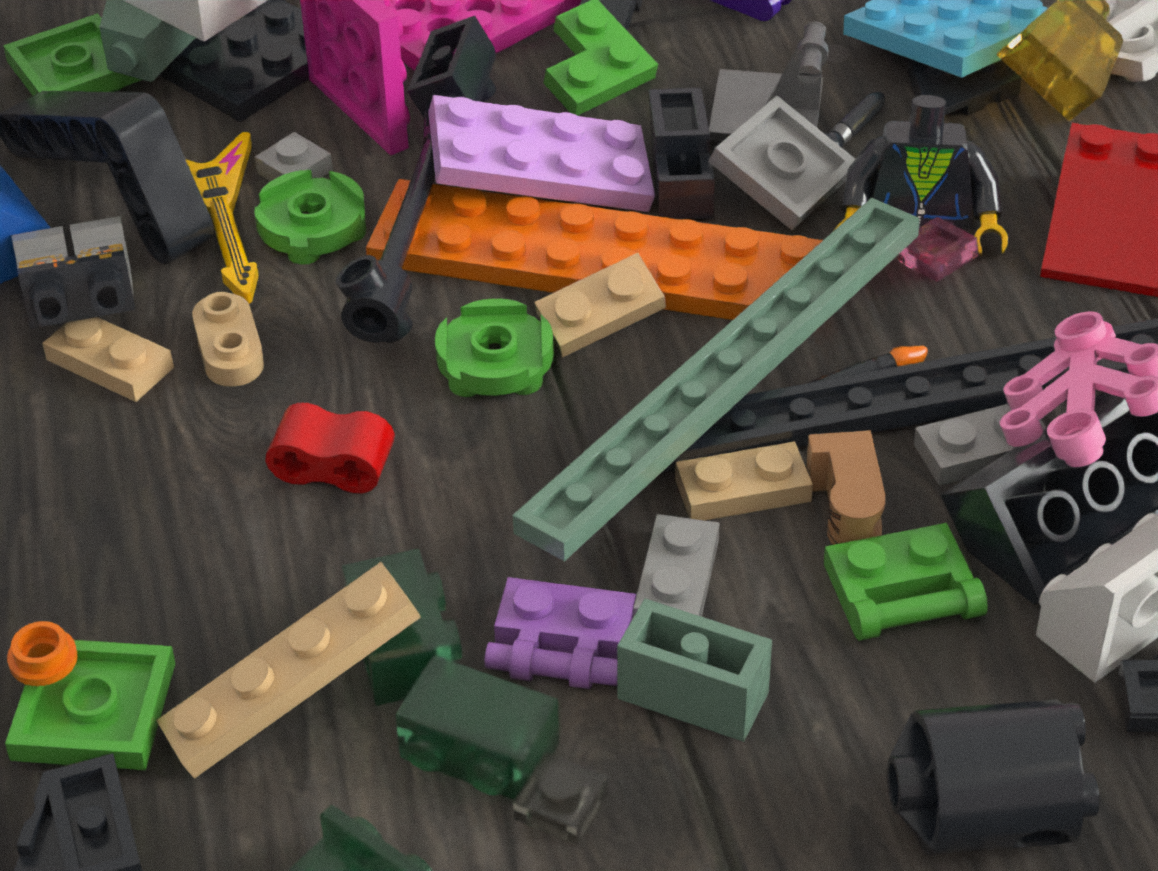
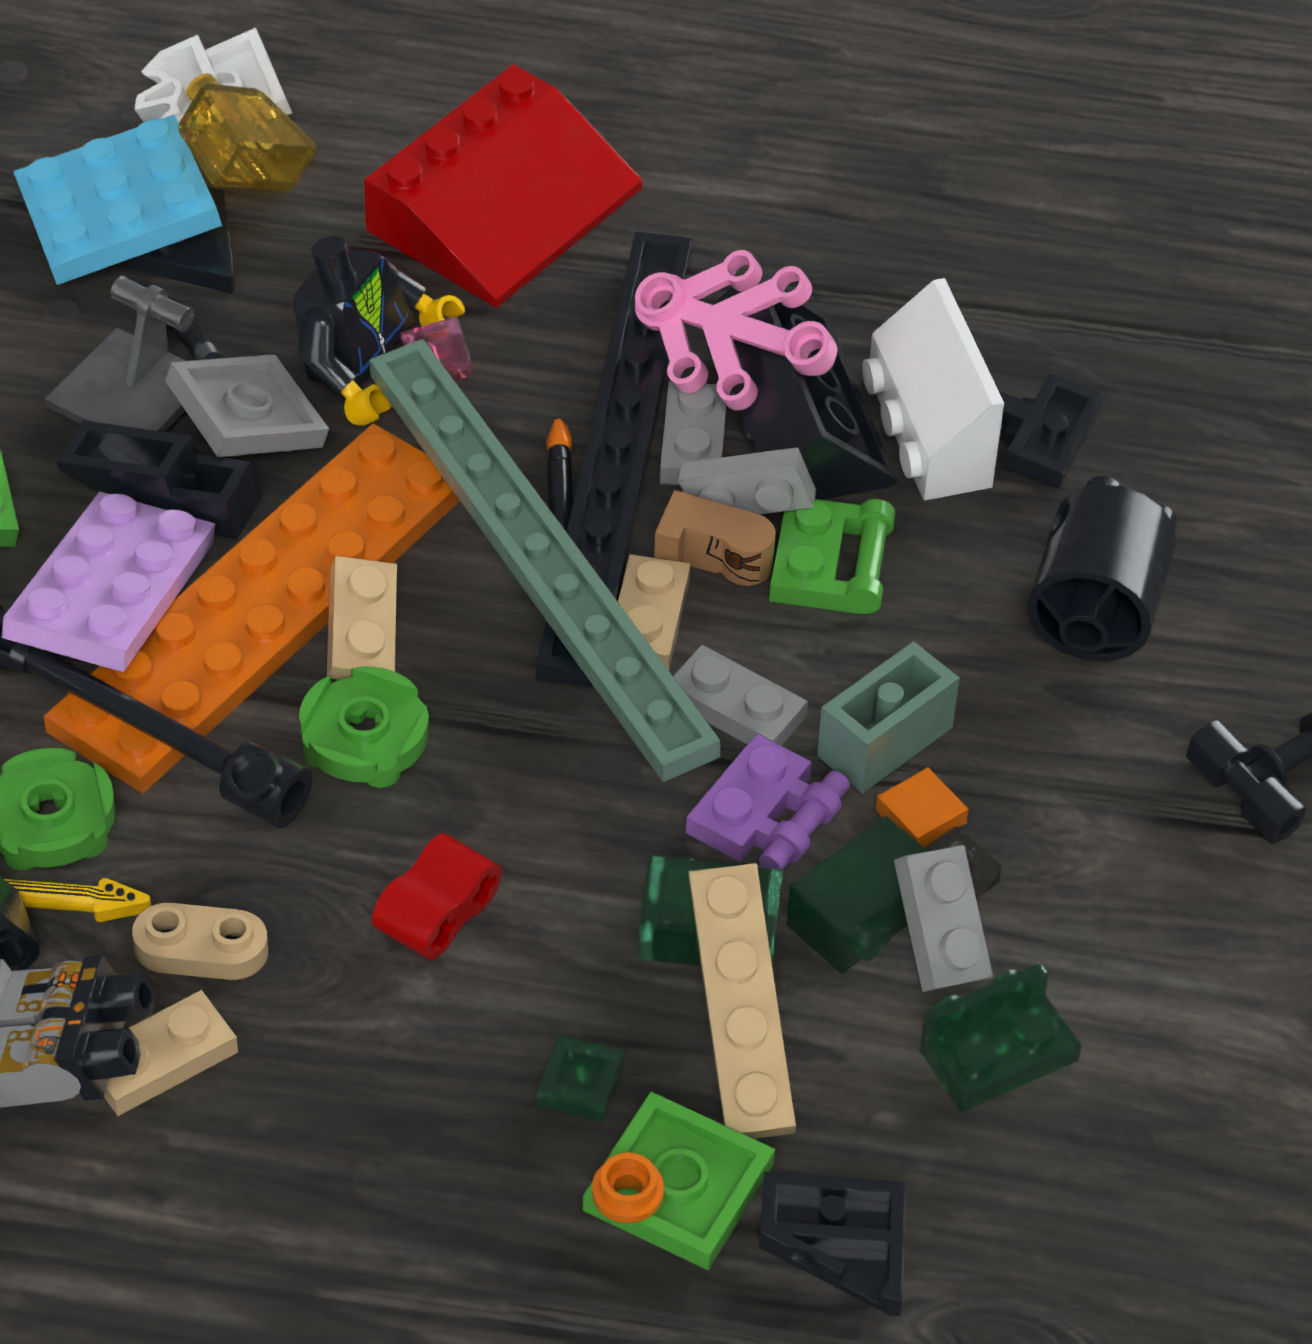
camera: 70 degrees left, 5 degrees up
none -> clear green plate [537,1035,624,1122]
none -> light grey plate [678,447,816,514]
none -> orange tile [875,767,969,852]
none -> light grey plate [894,845,993,992]

